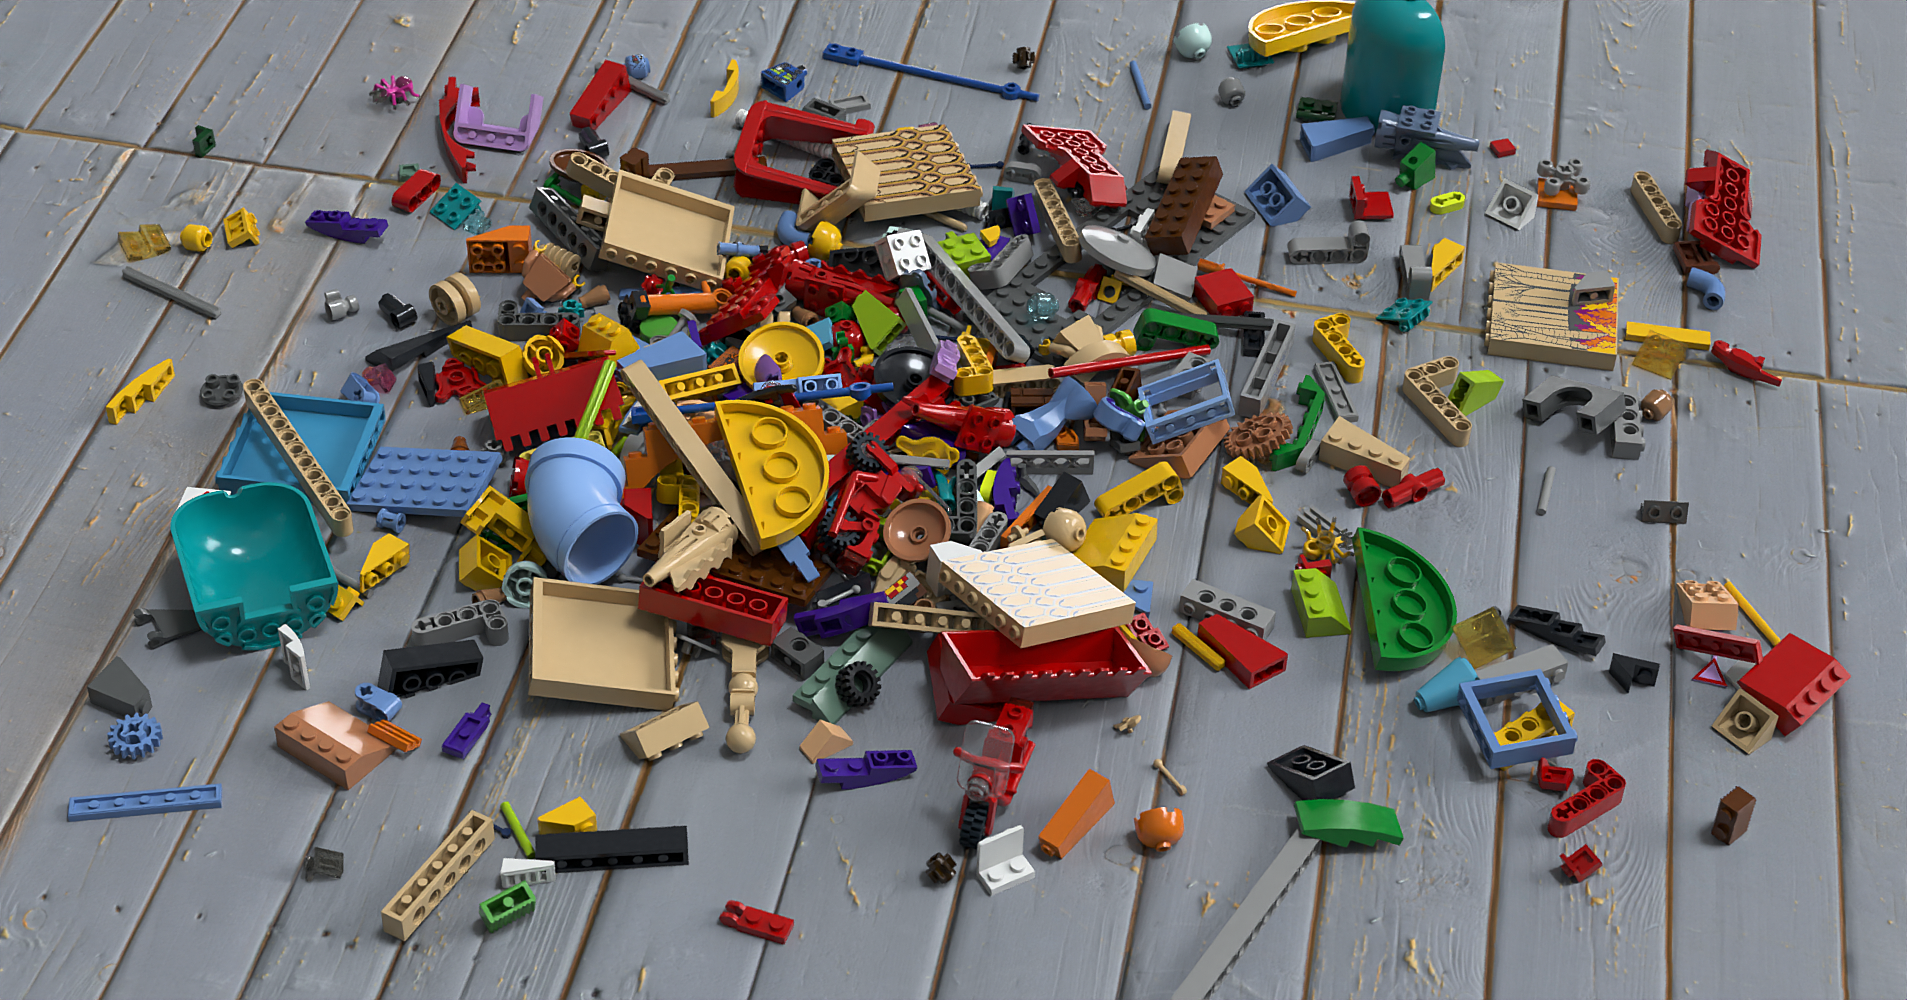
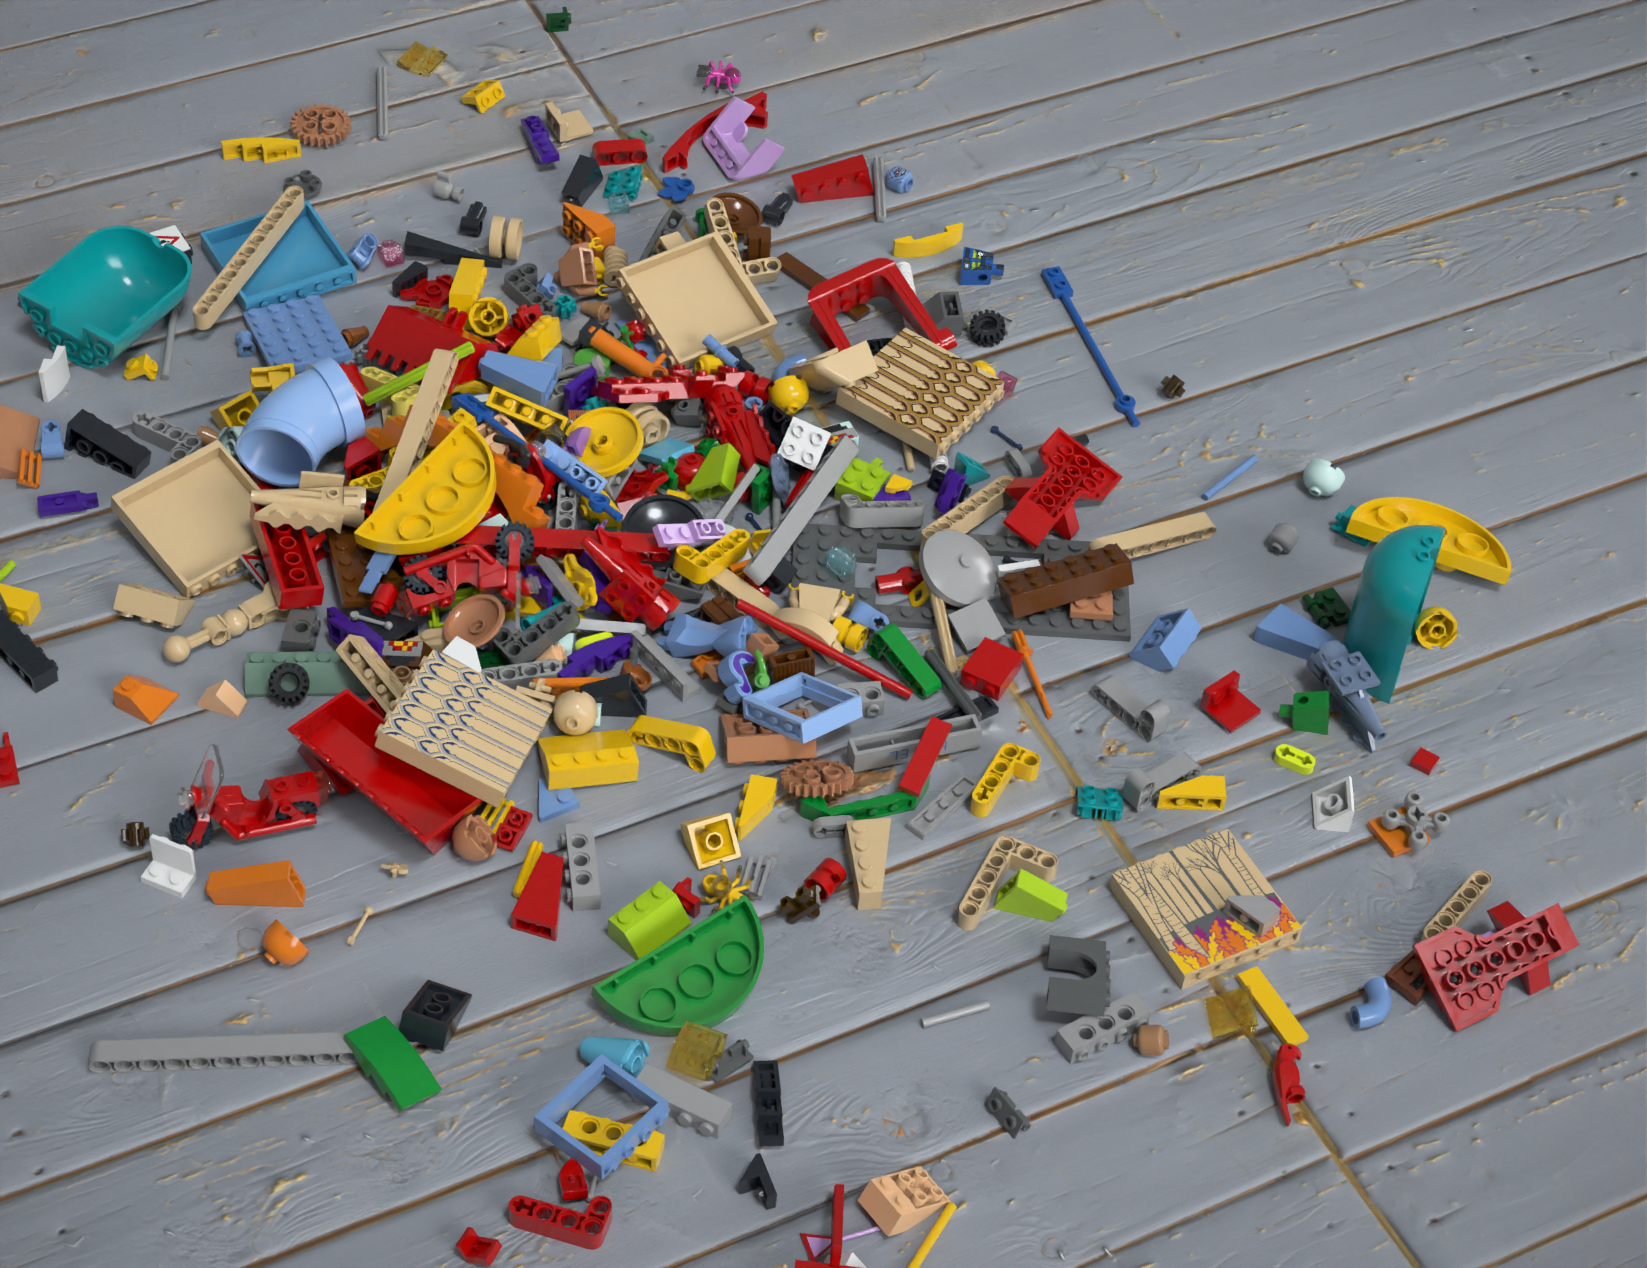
camera: 50 degrees right, 5 degrees up
yellow head [180,224,213,252] -> none
yellow slope [360,533,410,593] -> none
medium nougat cone [791,306,819,327] -> none
dark purple slope [815,750,918,790] -> none
red piece [1382,468,1445,508] -> none
none -> orange slope [113,675,179,725]
none -> nougat gear [290,103,351,148]
none -> red brick [370,583,399,616]
none -> clear smoke bracket [532,423,568,451]
none -> tan bracket [545,102,593,142]
none -> black slope [561,154,604,207]
none -> dark orange hair [620,660,652,692]
none -> blue plate [658,177,695,202]
none -> dark brown hips [780,884,822,924]
none -> medium blue piece [847,600,889,633]
none -> red tile [898,716,952,798]
none -> black tyre [970,310,1005,347]

